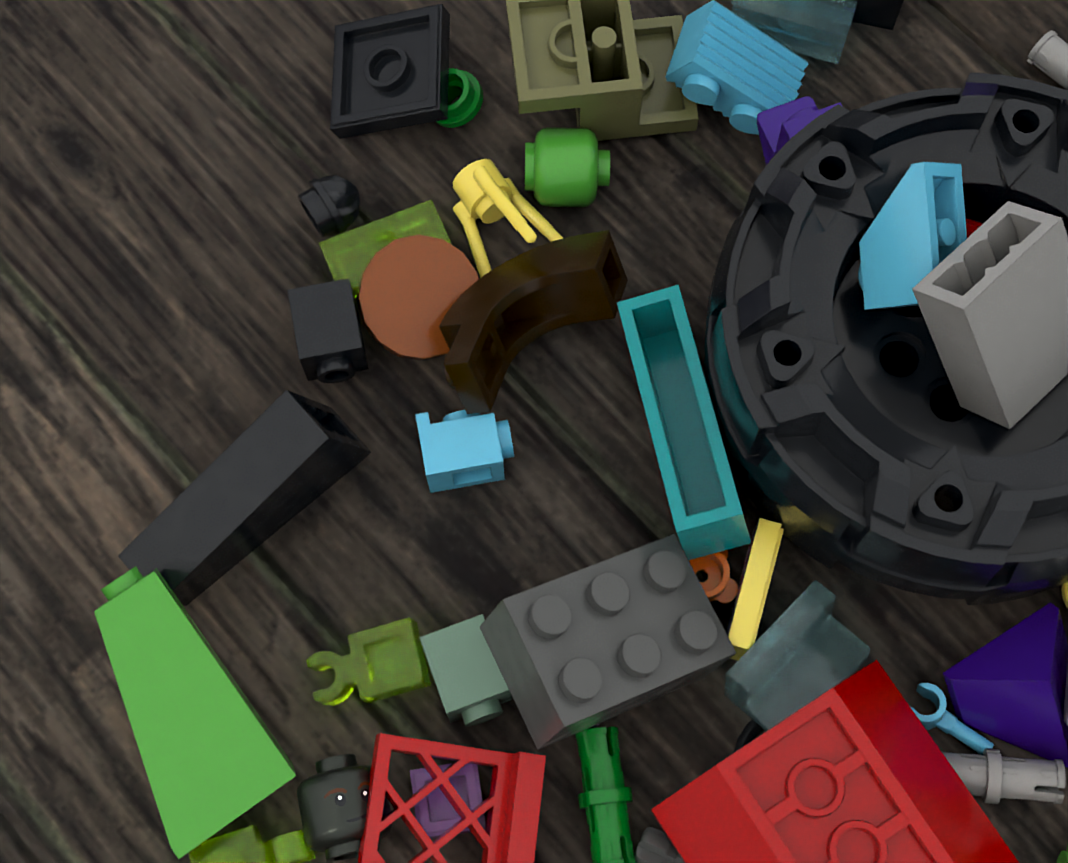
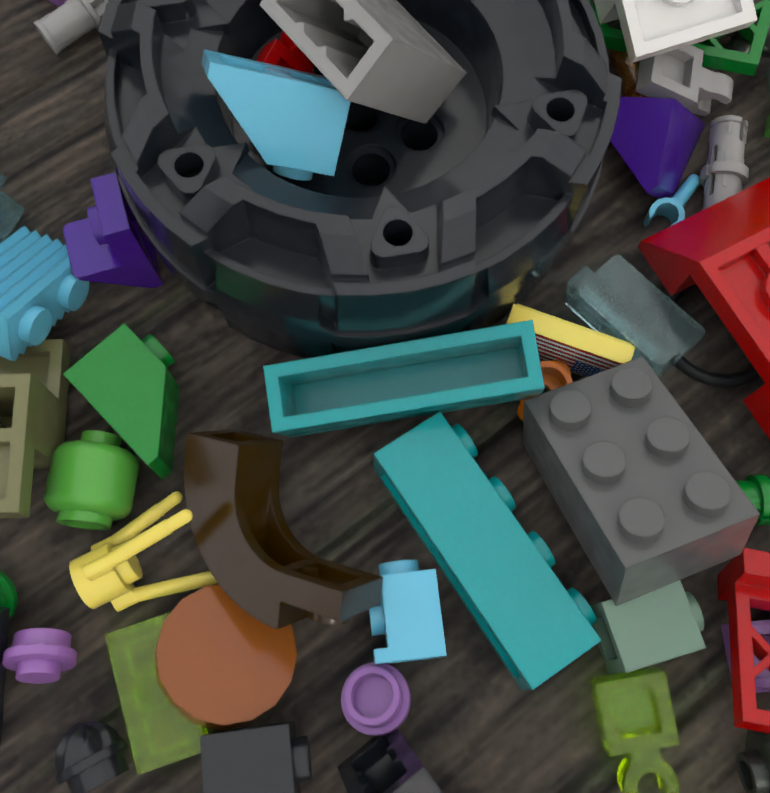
camera: 90 degrees left, 0 degrees up
none -> medium lavender plate [2,628,77,684]
none -> green slope [63,323,179,480]
none -> medium lavender plate [341,662,411,736]
none -> teal brick [373,412,602,690]

